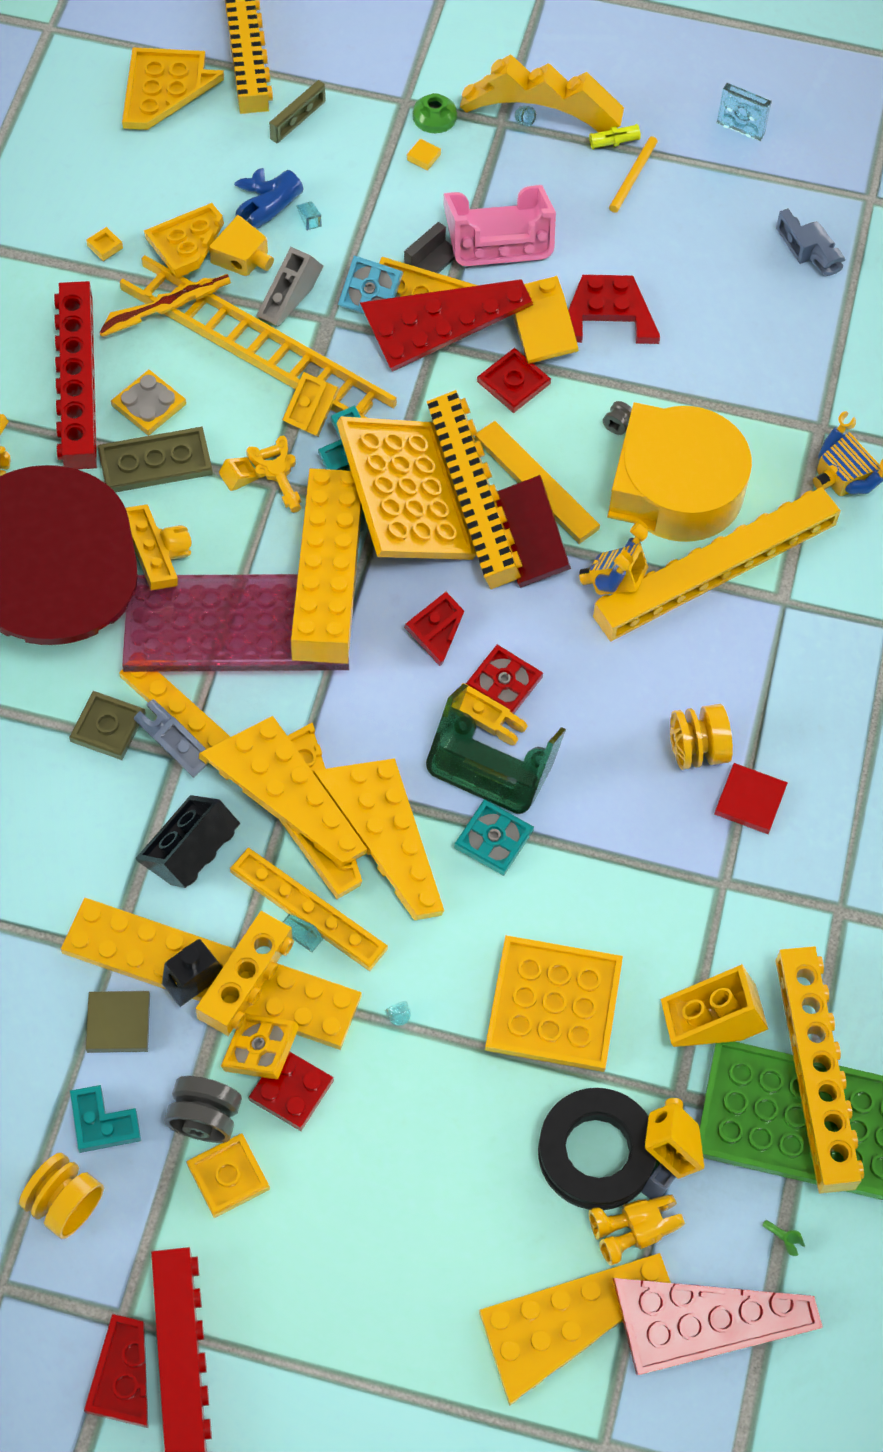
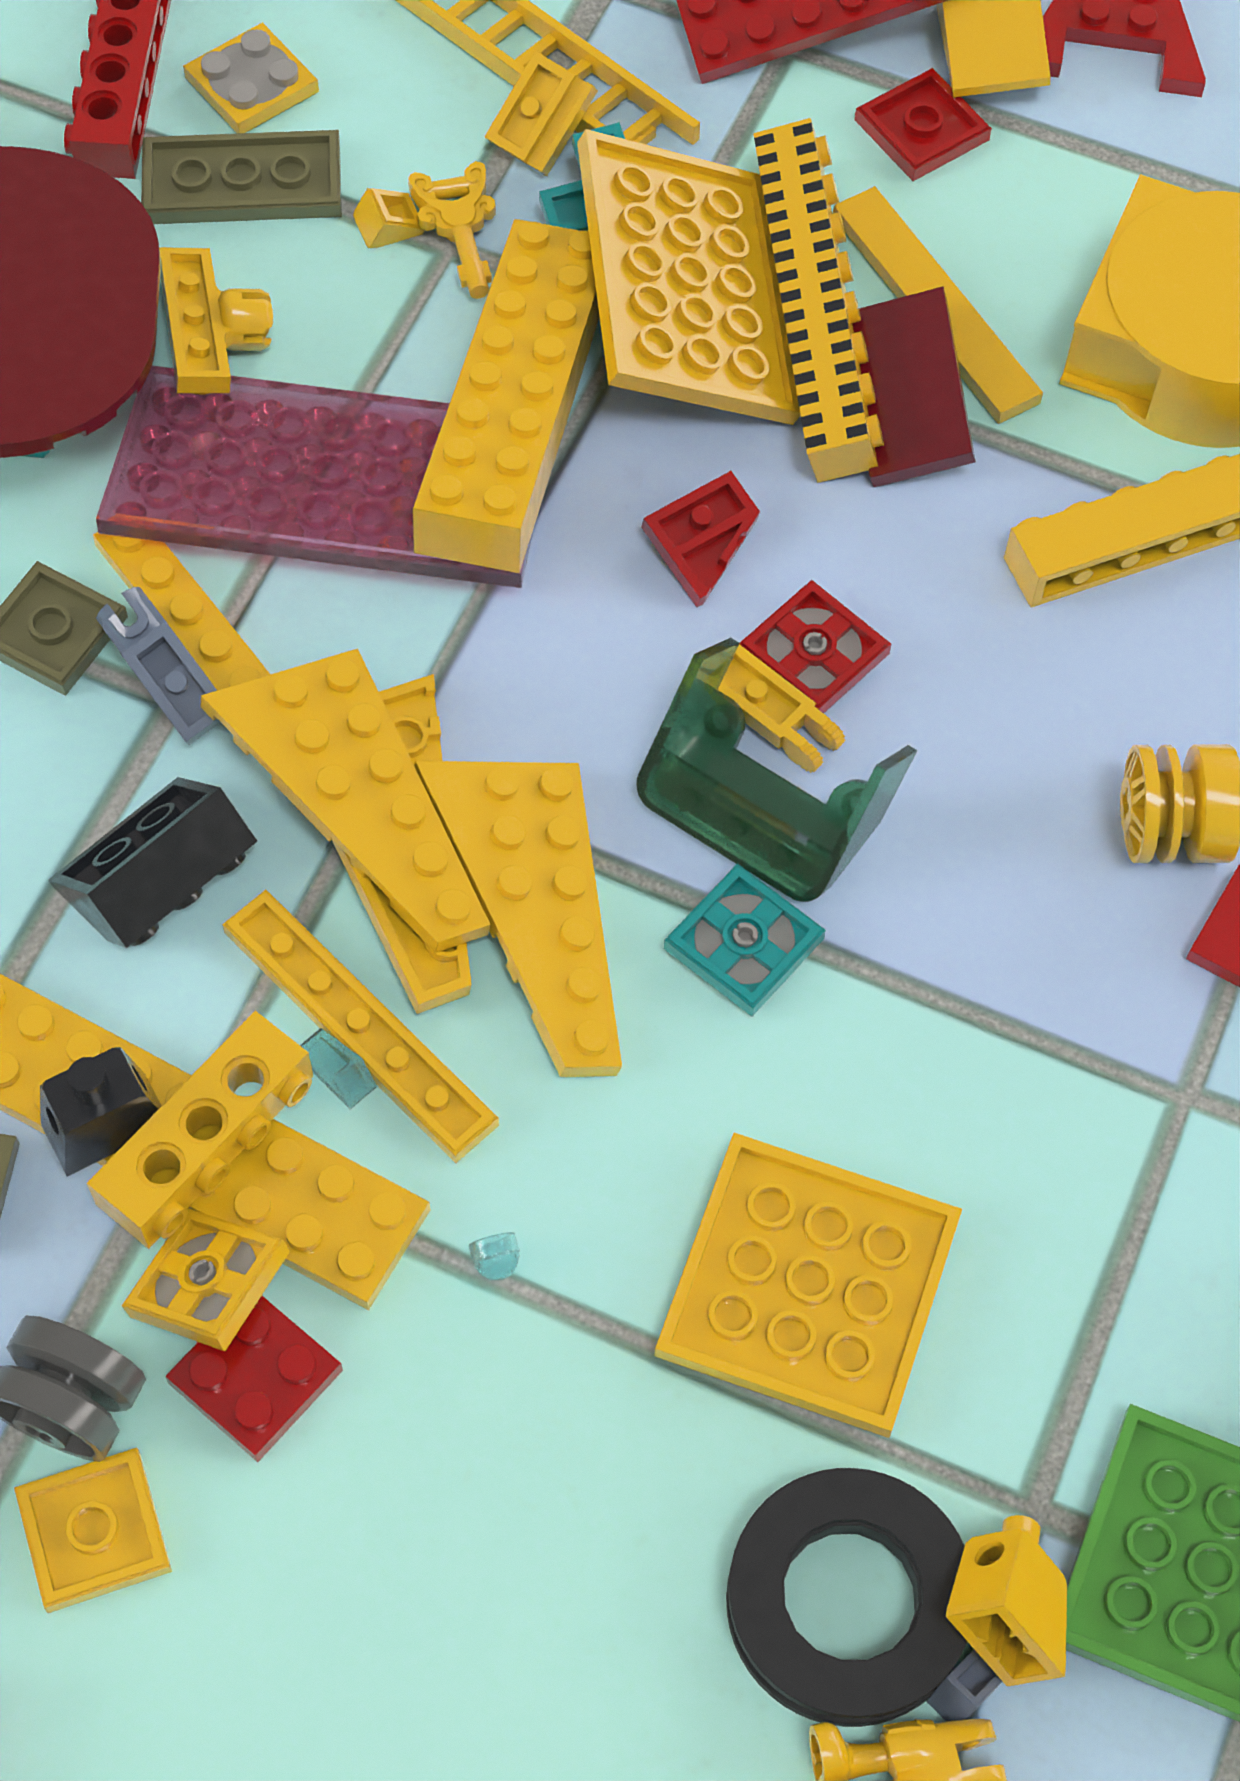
camera: 10 degrees right, 0 degrees up
torso [579,520,649,595] -> none
dark grey wheel [603,401,632,435] -> none
yellow slope [661,964,768,1047] -> none

